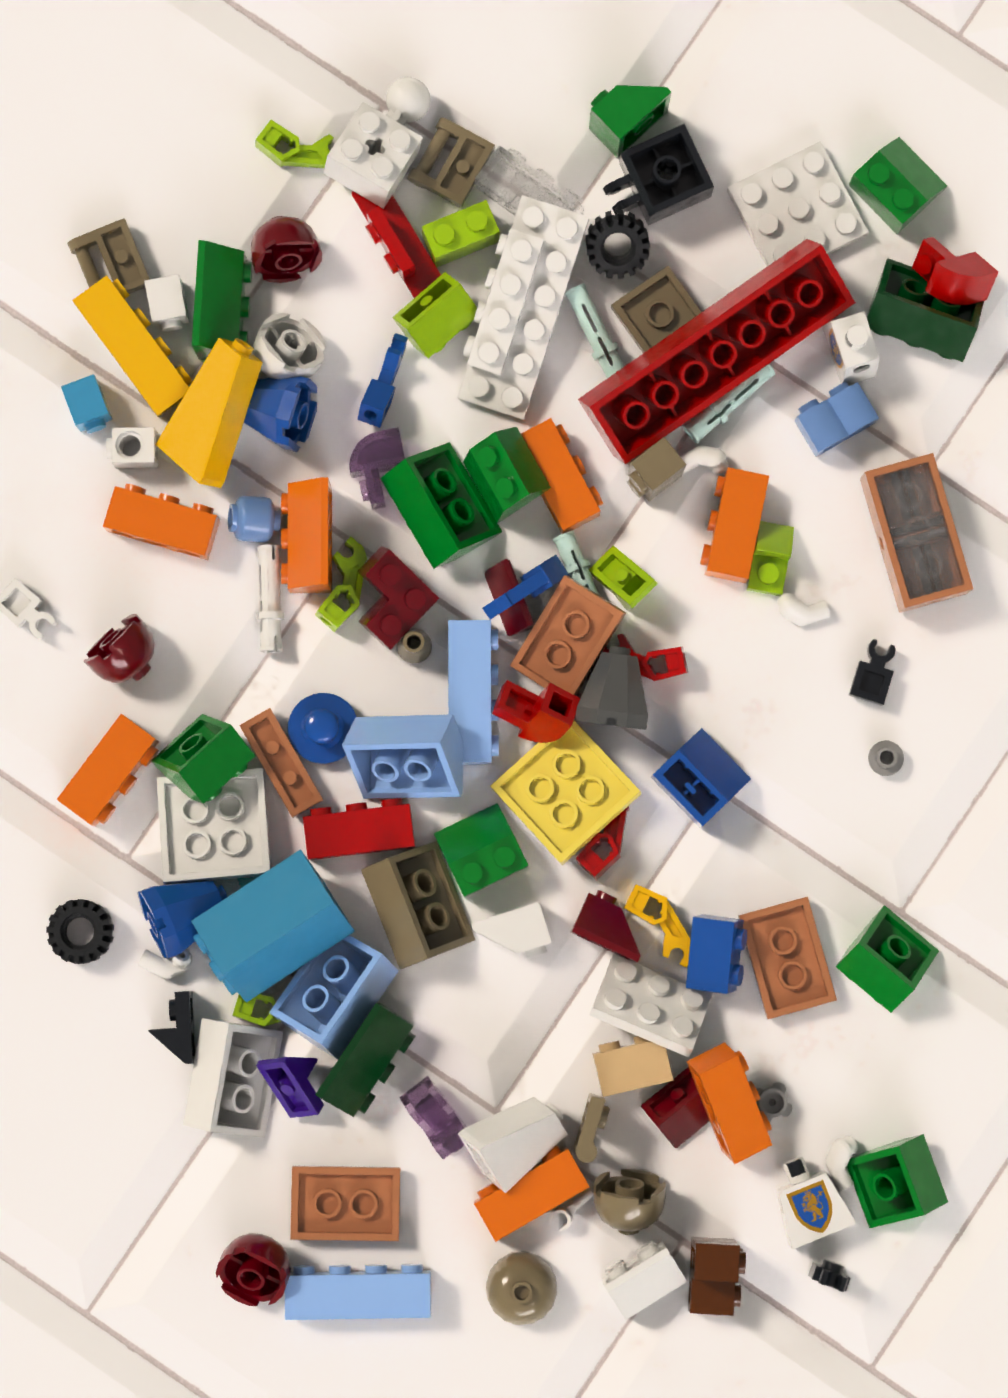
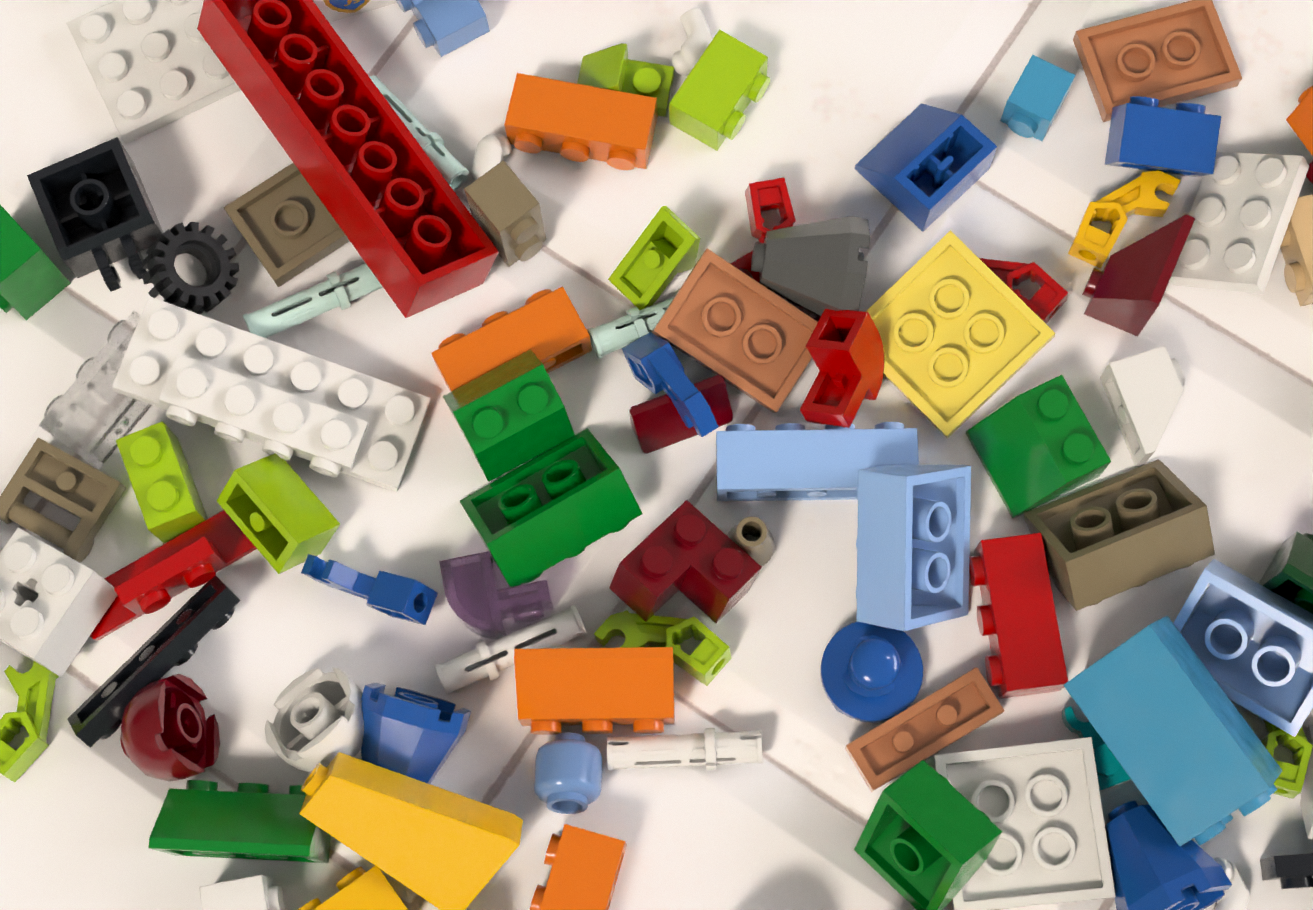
camera: 85 degrees left, 10 degrees down
none -> black plate [67,575,241,748]
none -> white pin [434,605,587,695]
none -> lime brick [669,29,770,151]
none -> dark azure brick [1000,54,1076,142]

